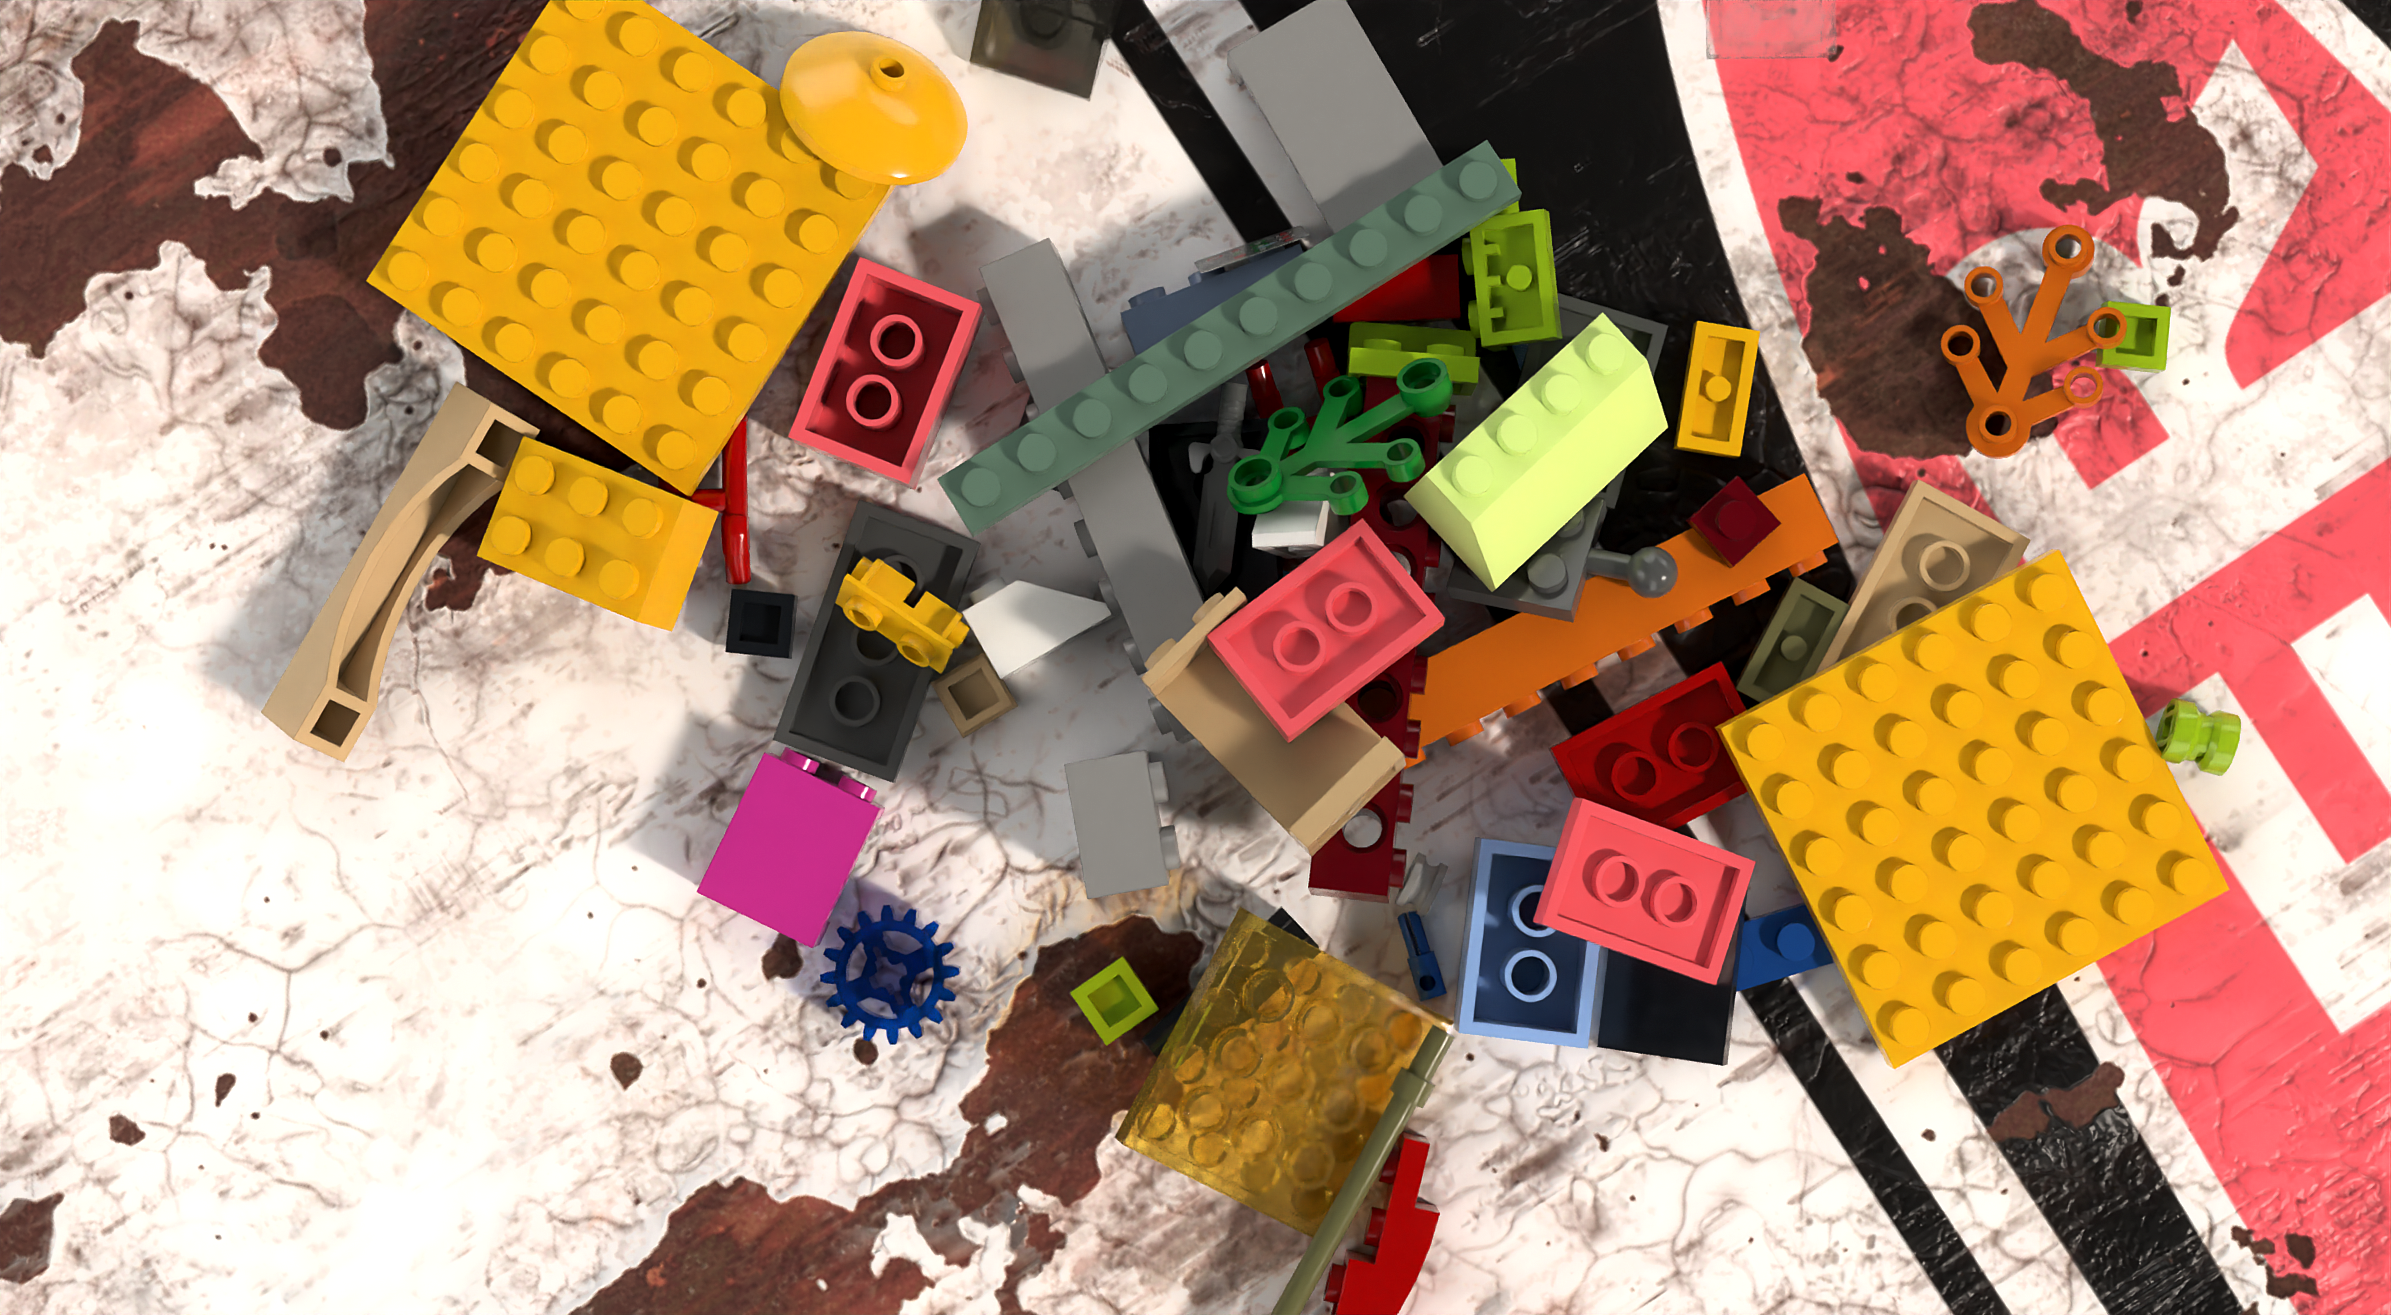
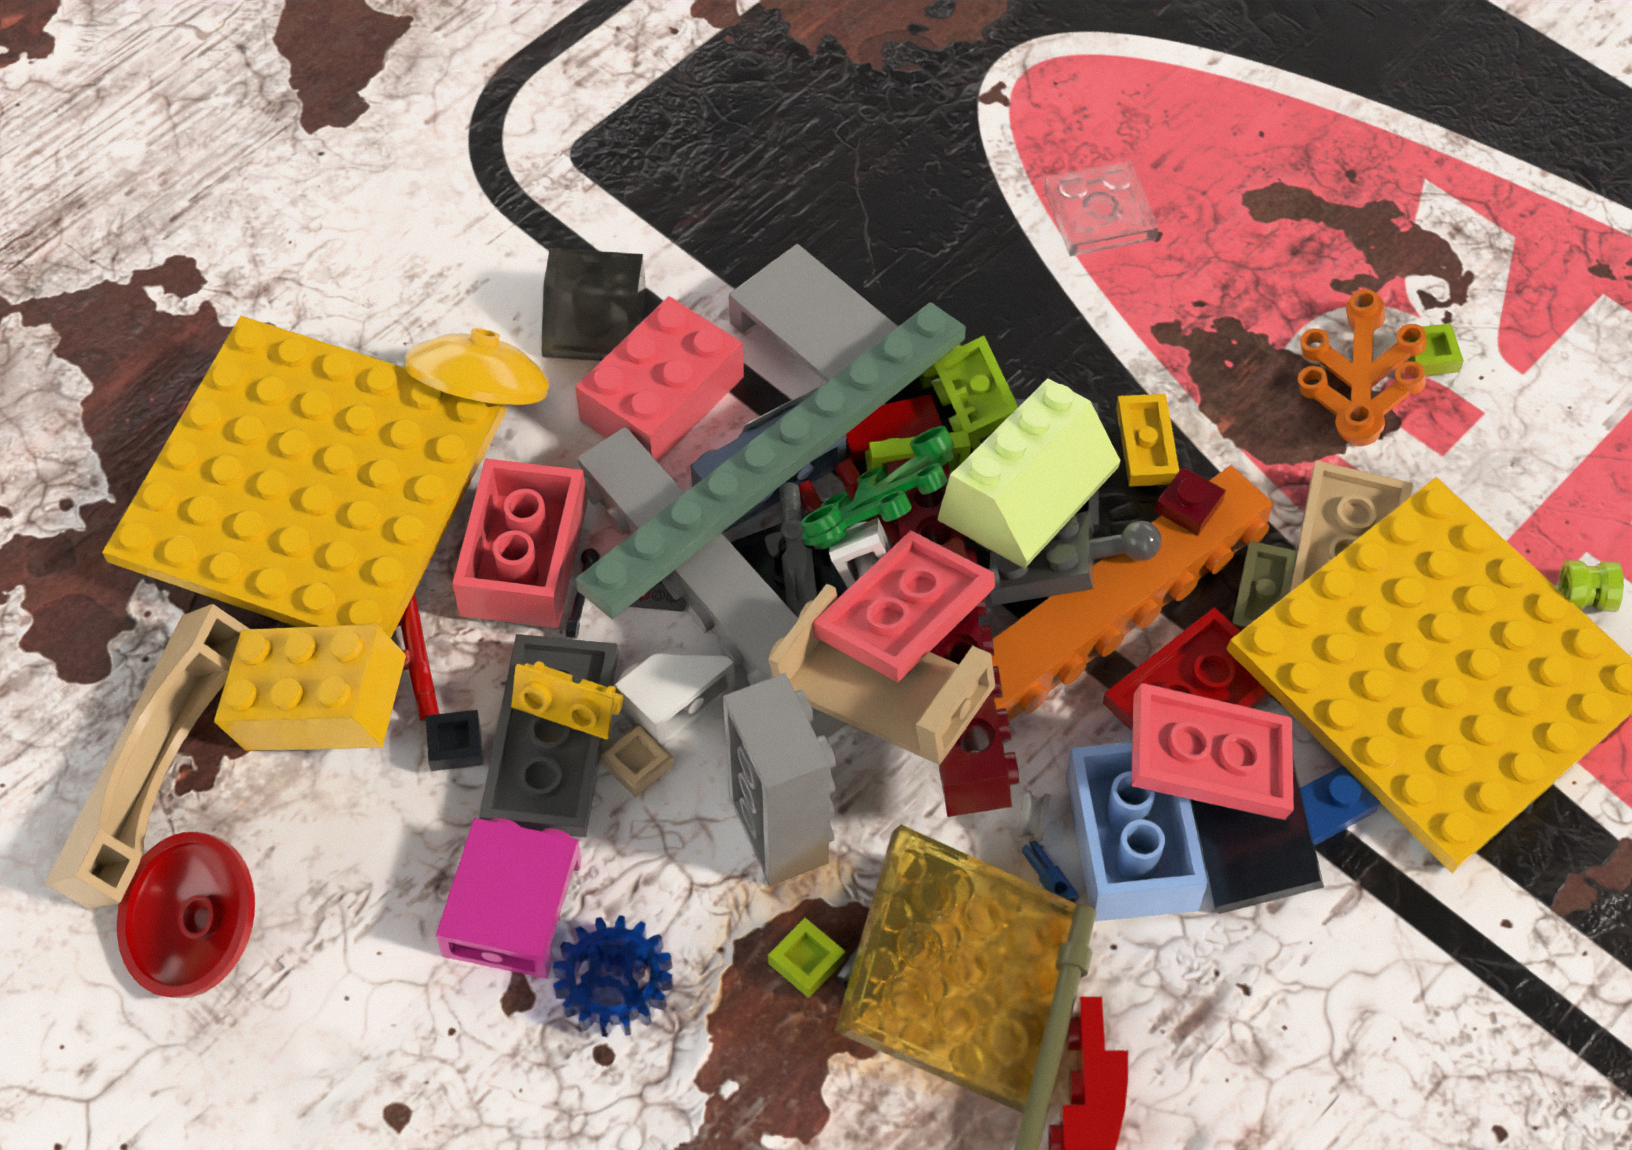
camera: 15 degrees left, 30 degrees down
none -> red dish [117,832,255,999]
none -> black hinge [566,548,600,639]
none -> coral brick [575,296,744,463]

